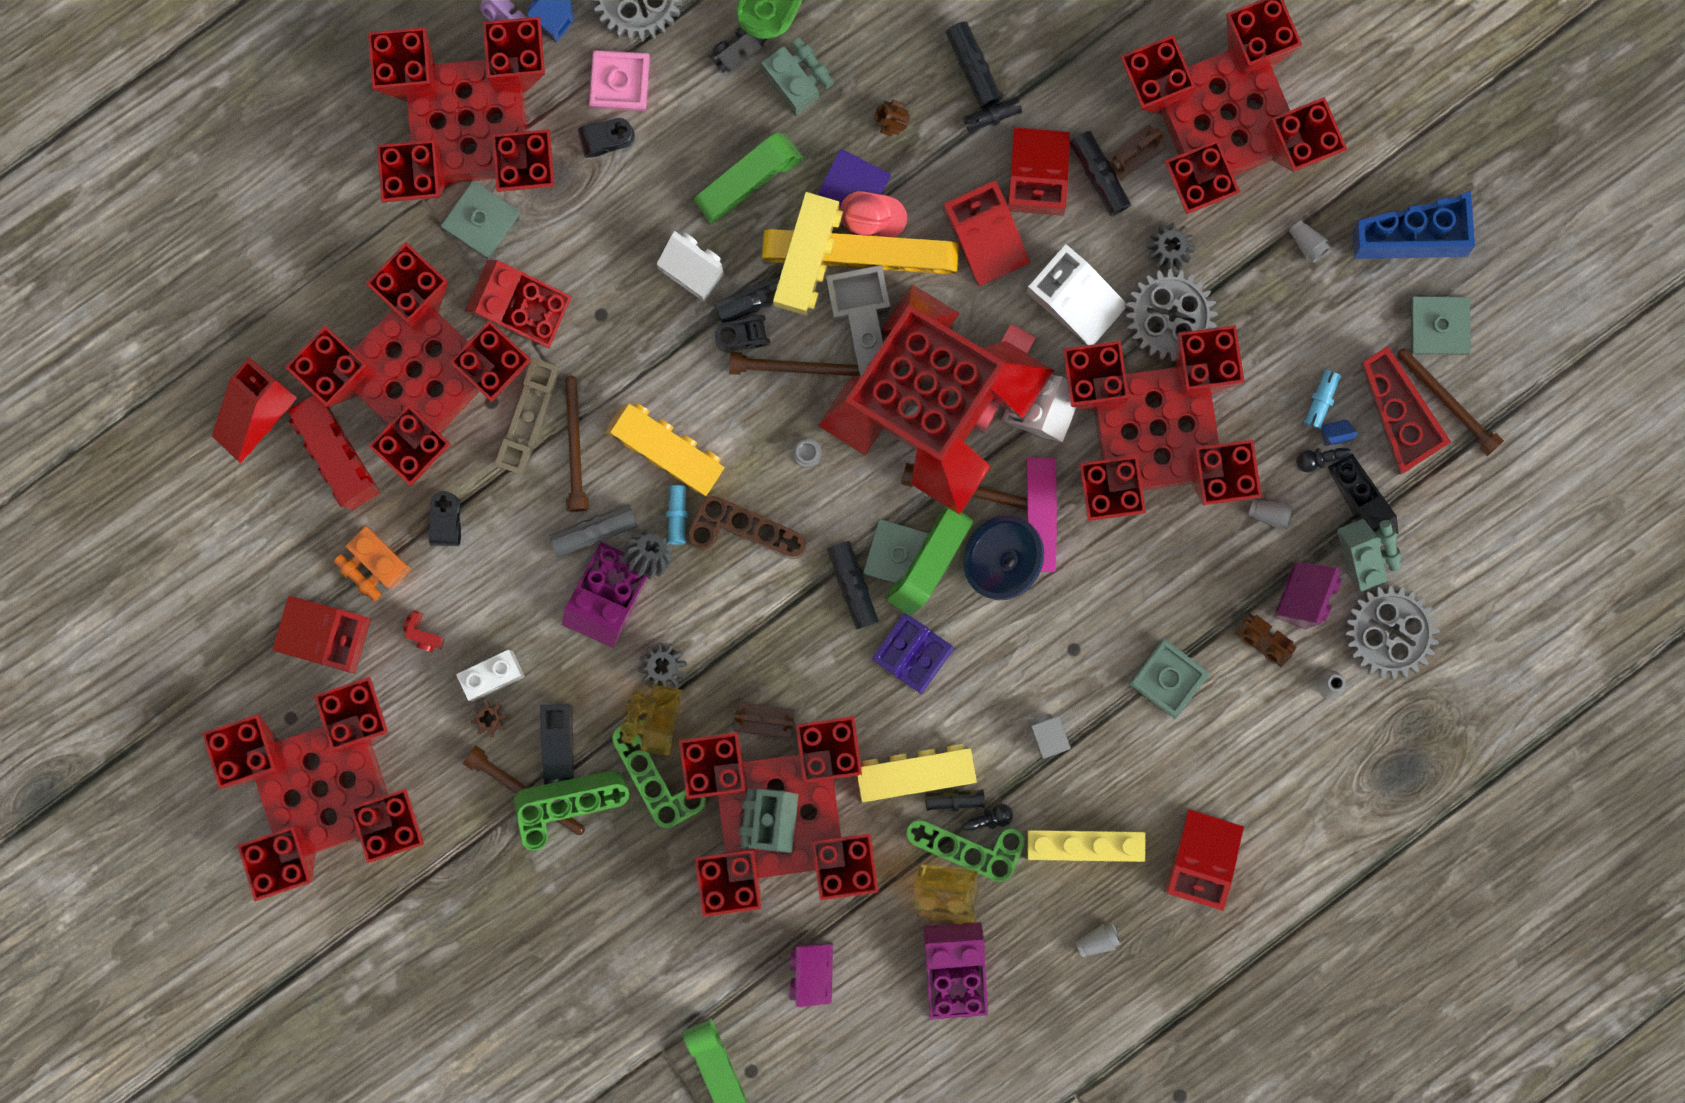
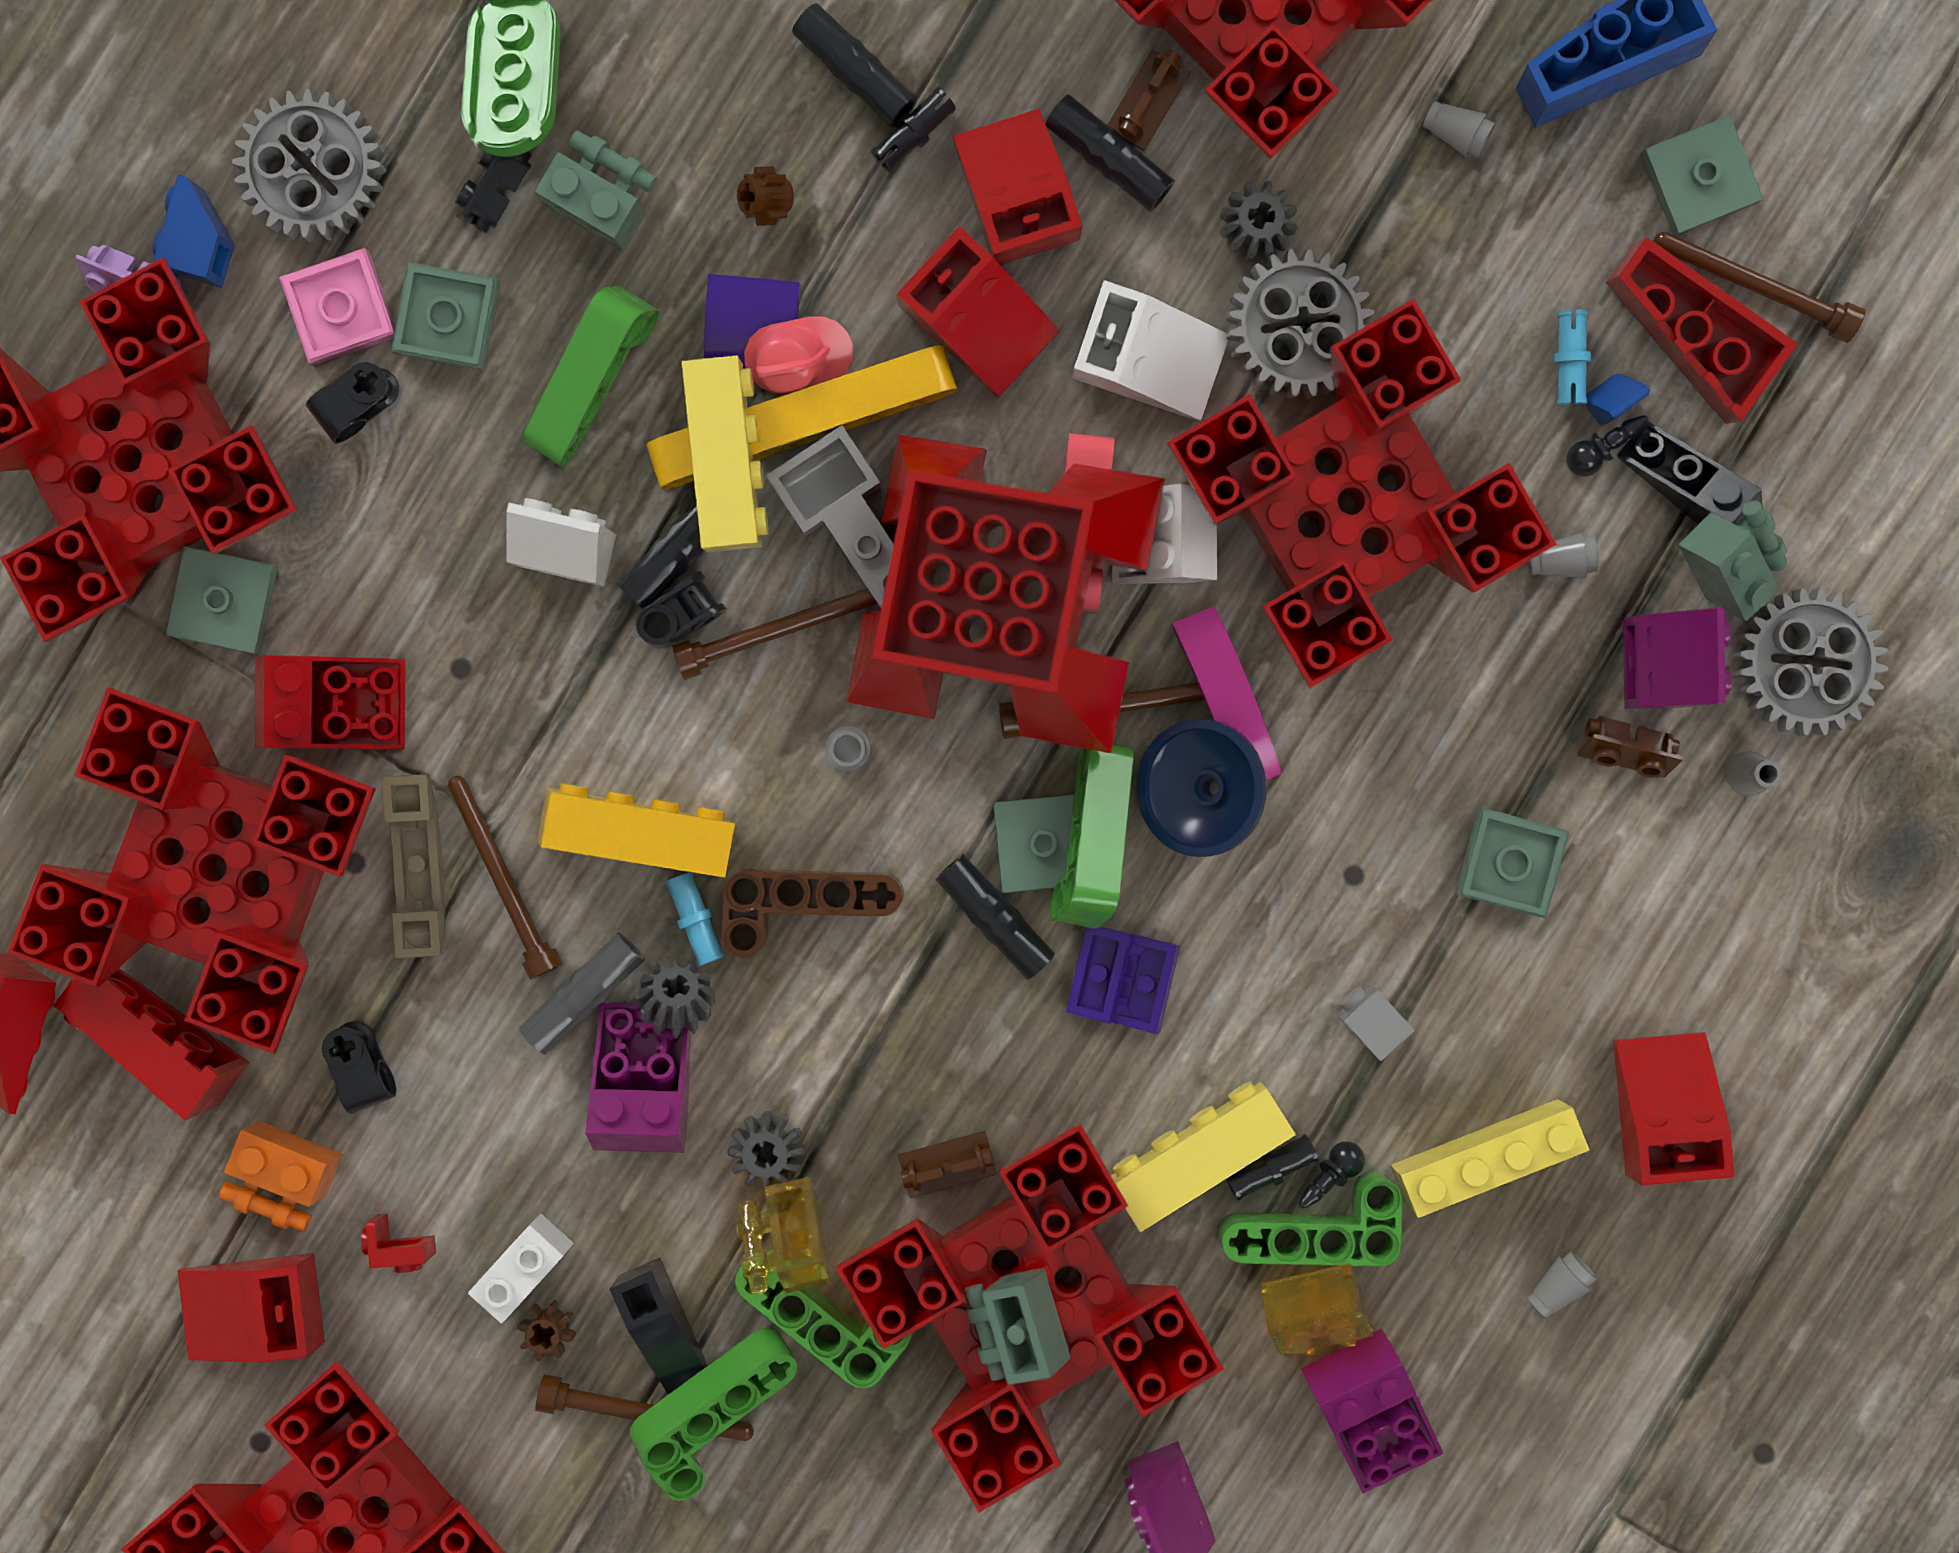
camera: 20 degrees left, 5 degrees up
none -> sand green plate [391,262,501,371]

